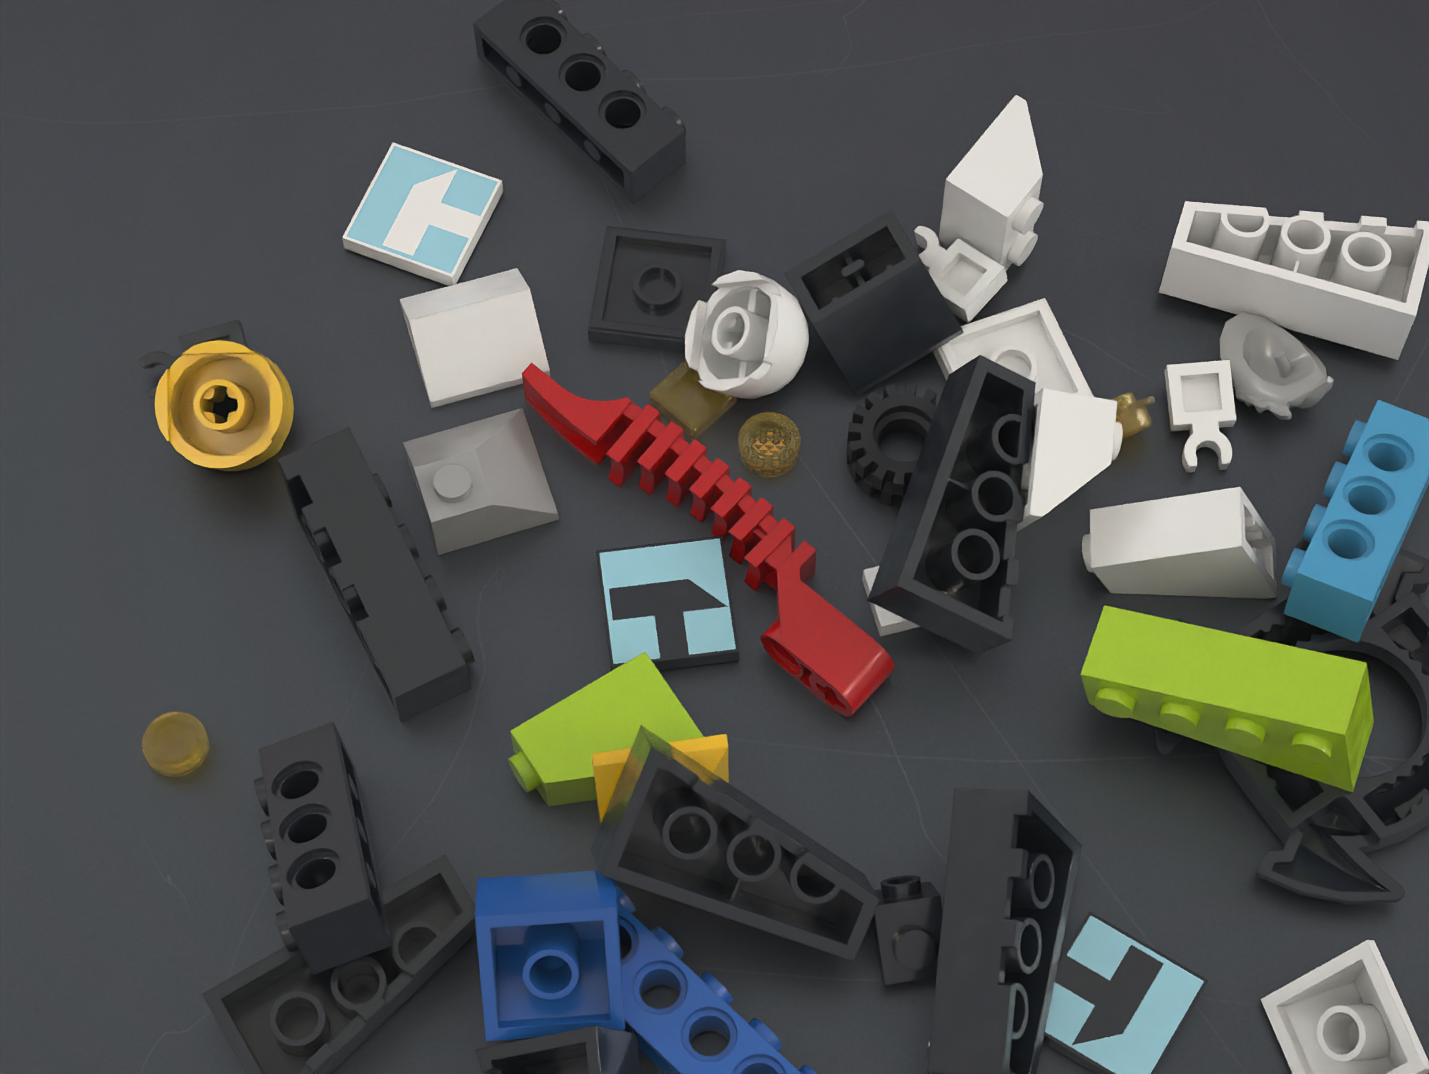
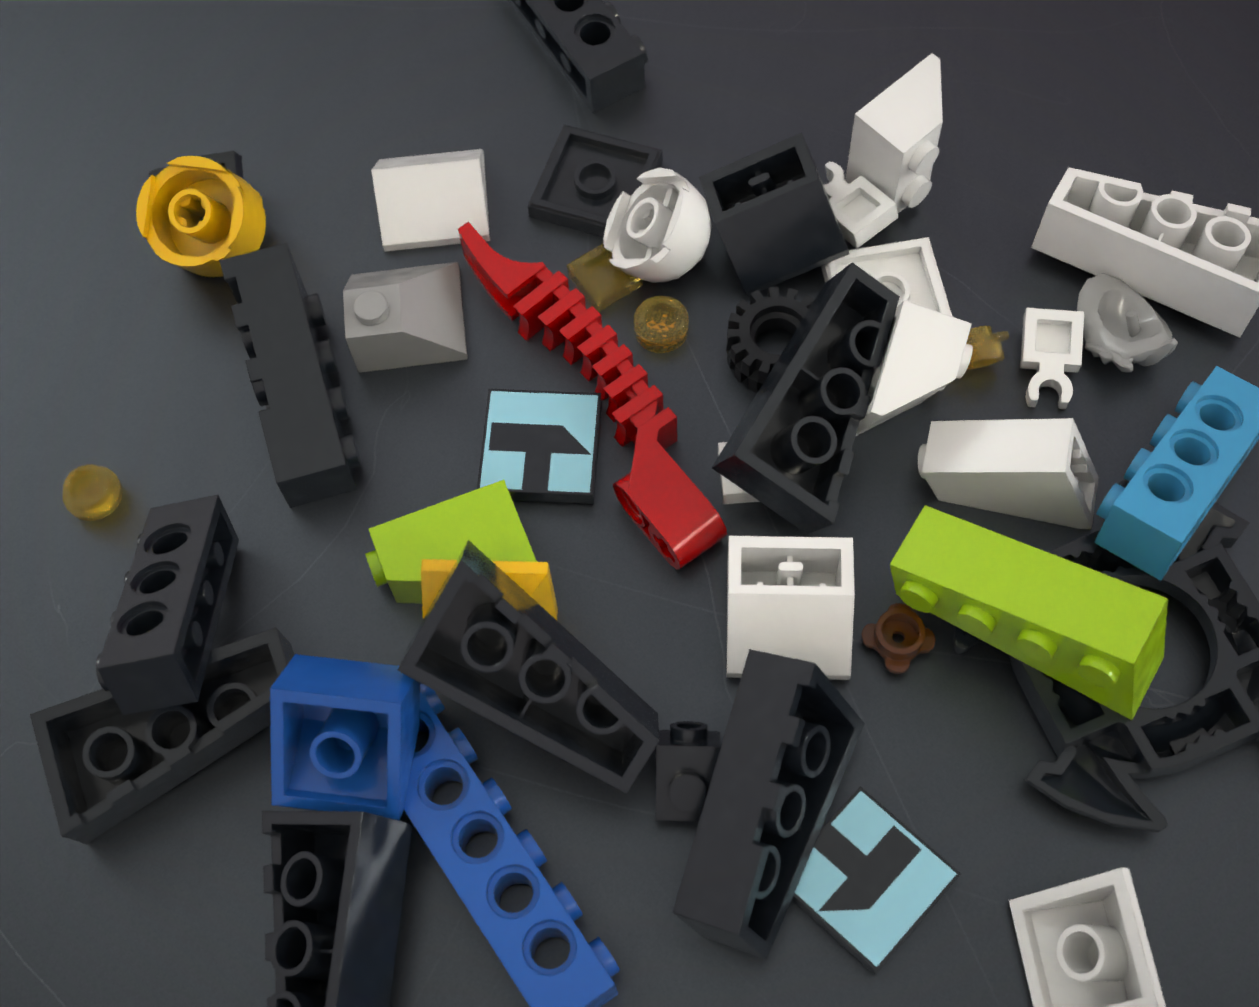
camera: 15 degrees right, 0 degrees up
tile [342,142,503,286] -> none
none -> white slope [727,536,855,680]
none -> reddish brown plate [861,603,935,674]

